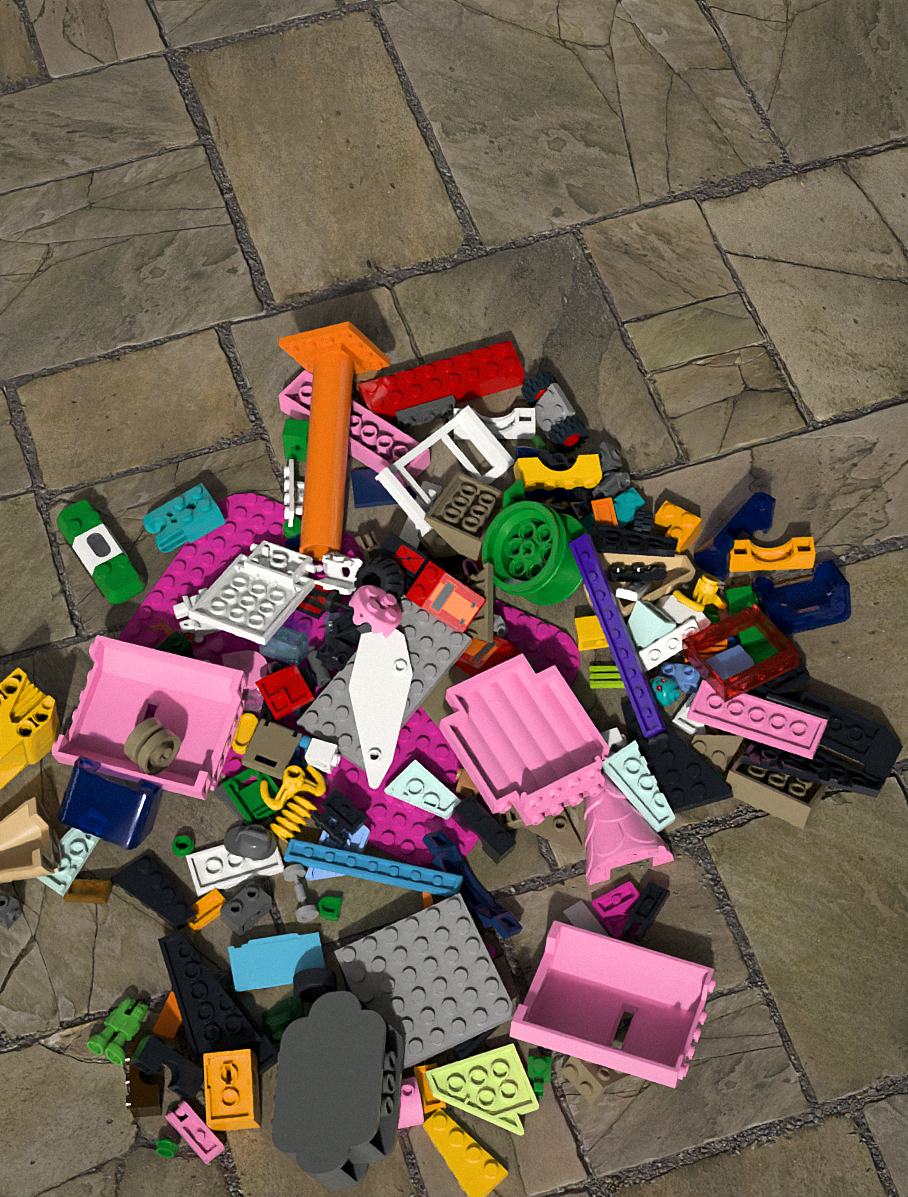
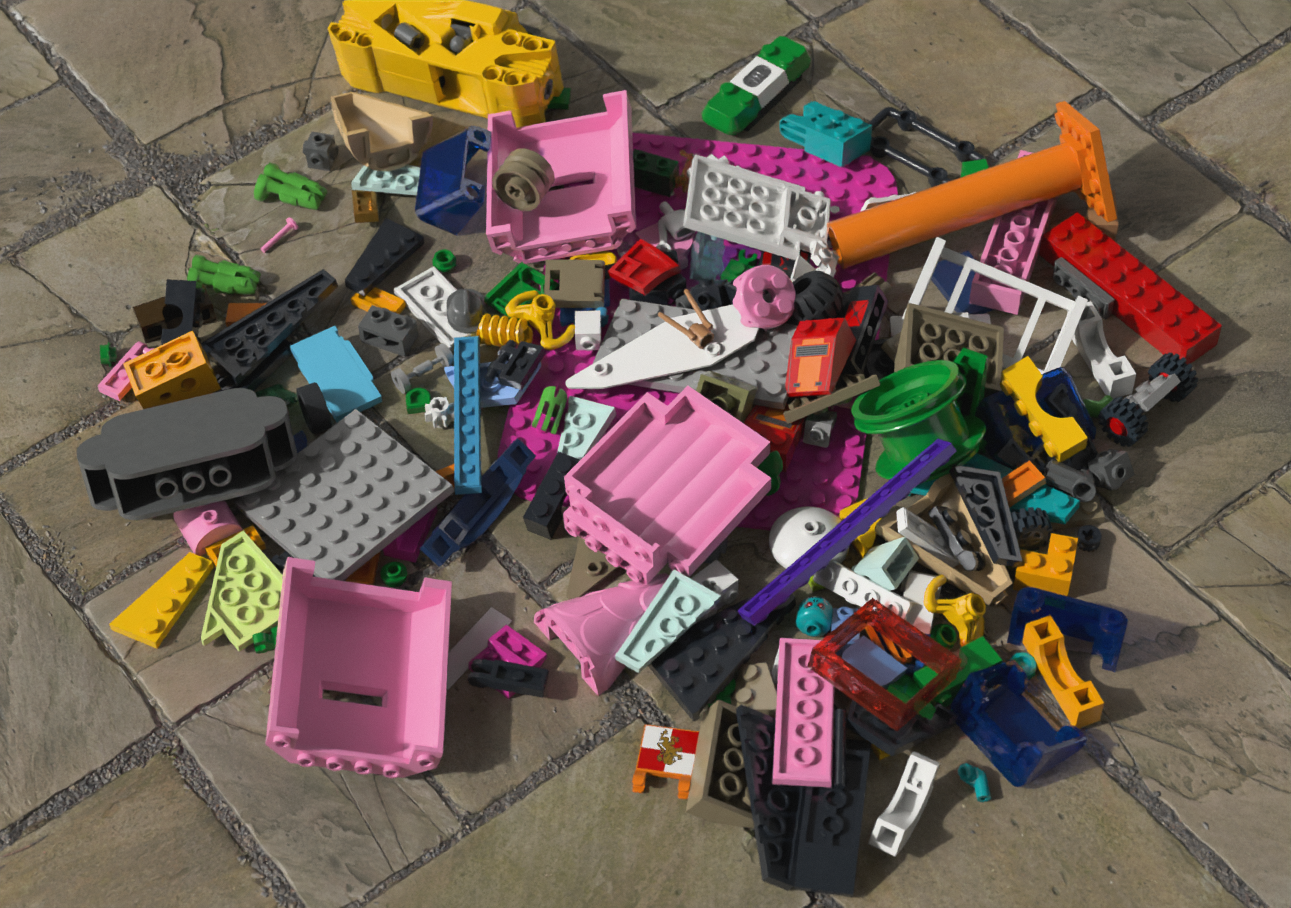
camera: 70 degrees right, 5 degrees down
none -> bright green piece [254,163,327,210]
none -> bright pink pin [261,218,298,253]
none -> green plate [380,562,408,587]
none -> white gear [425,397,454,428]
none -> bright green arm [532,386,567,435]
none -> flag [632,724,699,799]
none -> white piece [656,202,717,252]
none -> medium nougat plant [658,289,714,349]
none -> olive brick [696,371,758,424]
none -> green plate [721,249,757,282]
none -> white dish [769,507,849,575]
none -> black bar [868,107,986,187]
none -> white arch [868,752,941,856]
none -> teal arm [958,763,991,802]
none -> teal tile [1008,652,1037,681]
none -> black bush [1077,525,1102,552]

